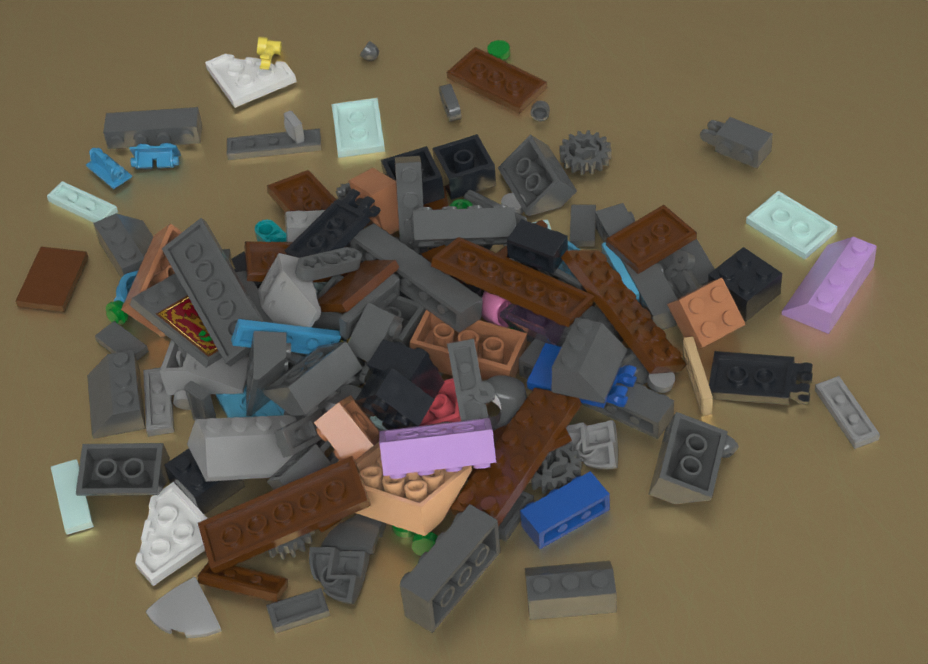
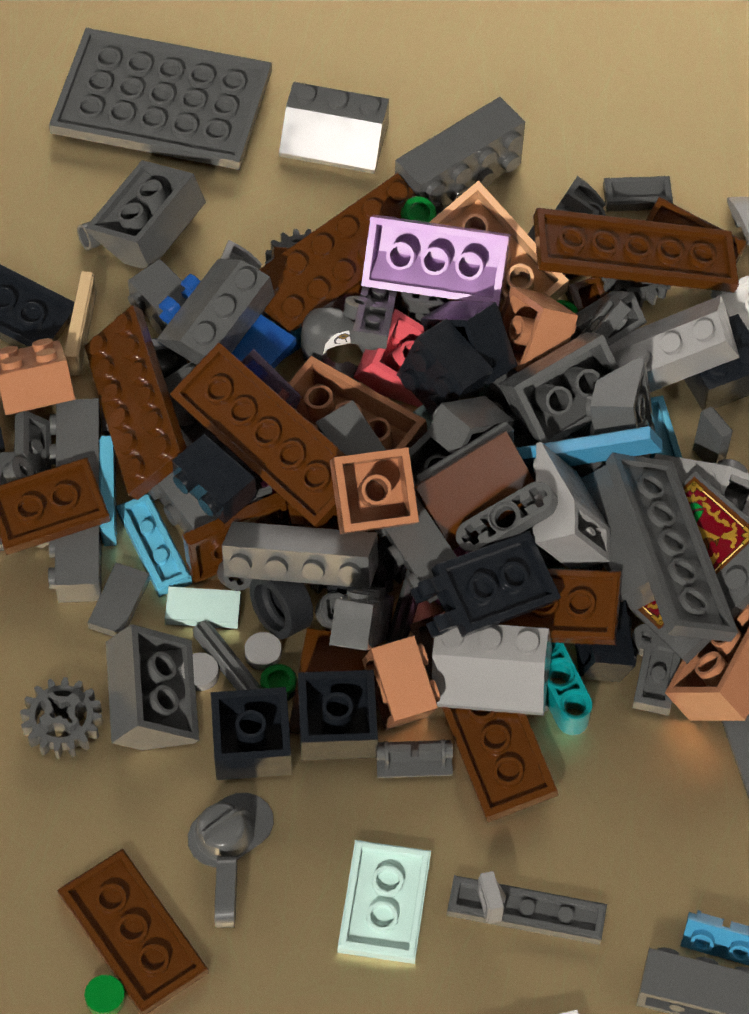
camera: 170 degrees left, 10 degrees up
blue brick [520,471,610,549] -> none
dark grey hinge [531,100,550,121] -> none
none -> dark grey plate [49,28,272,170]
none -> dark grey piece [188,793,274,867]
none -> nougat brick [330,447,419,535]
none -> green tile [401,196,436,222]

